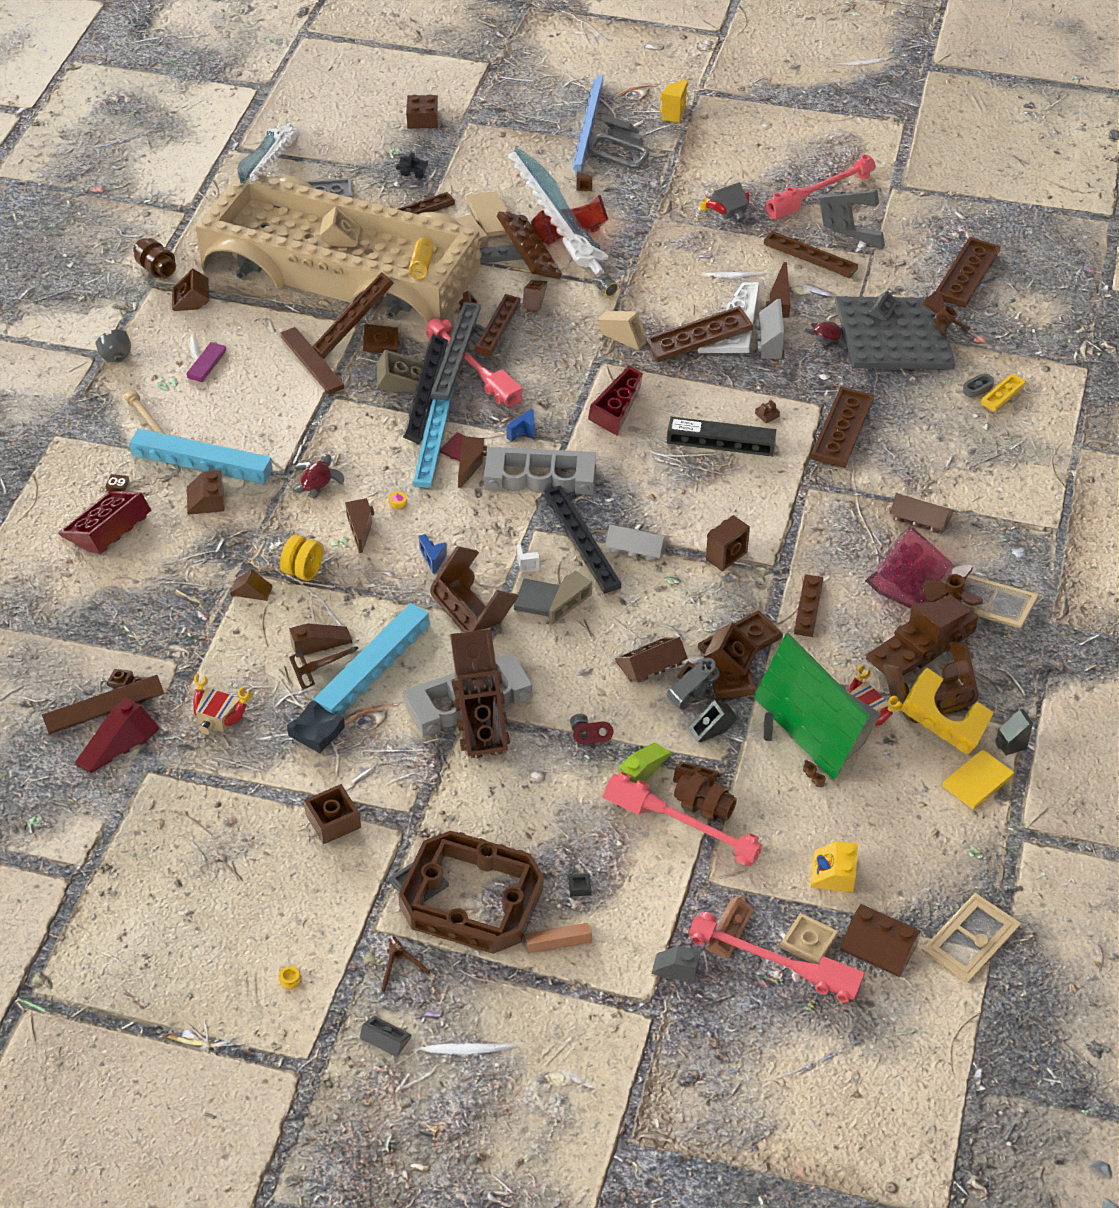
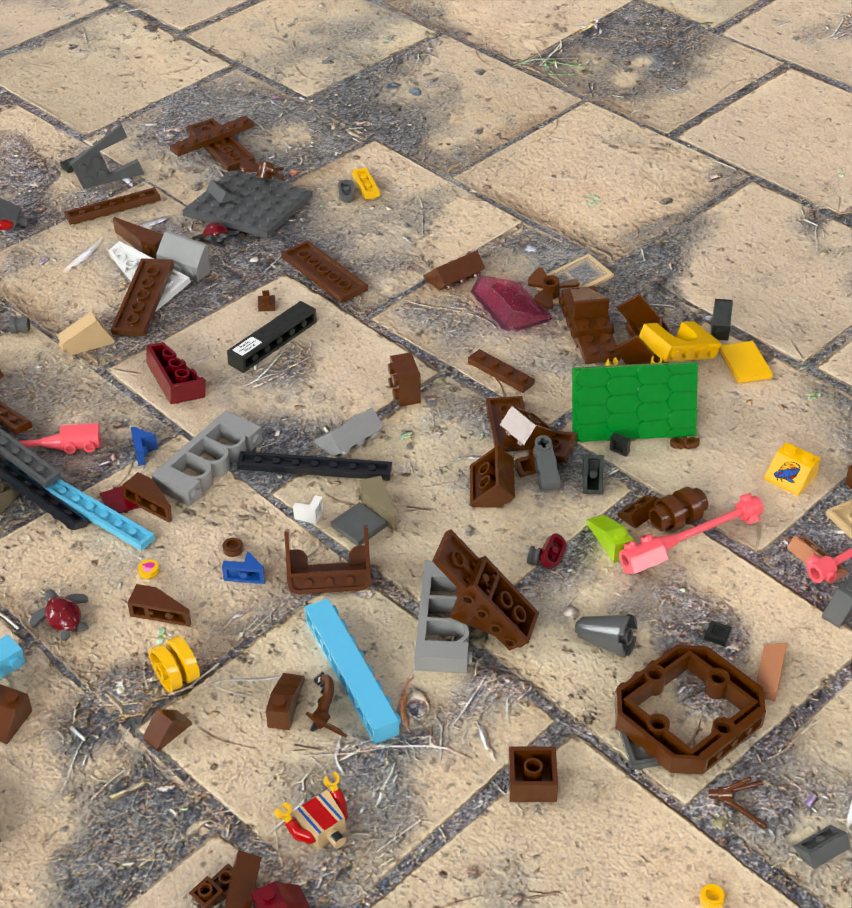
camera: 60 degrees left, 5 degrees down
black brick [287,700,345,753] -> none
coral bar [766,154,876,220] -> none
none -> reddish brown plate [170,116,254,157]
none -> reddish brown tile [222,538,243,557]
none -> dark grey cone [575,614,638,657]

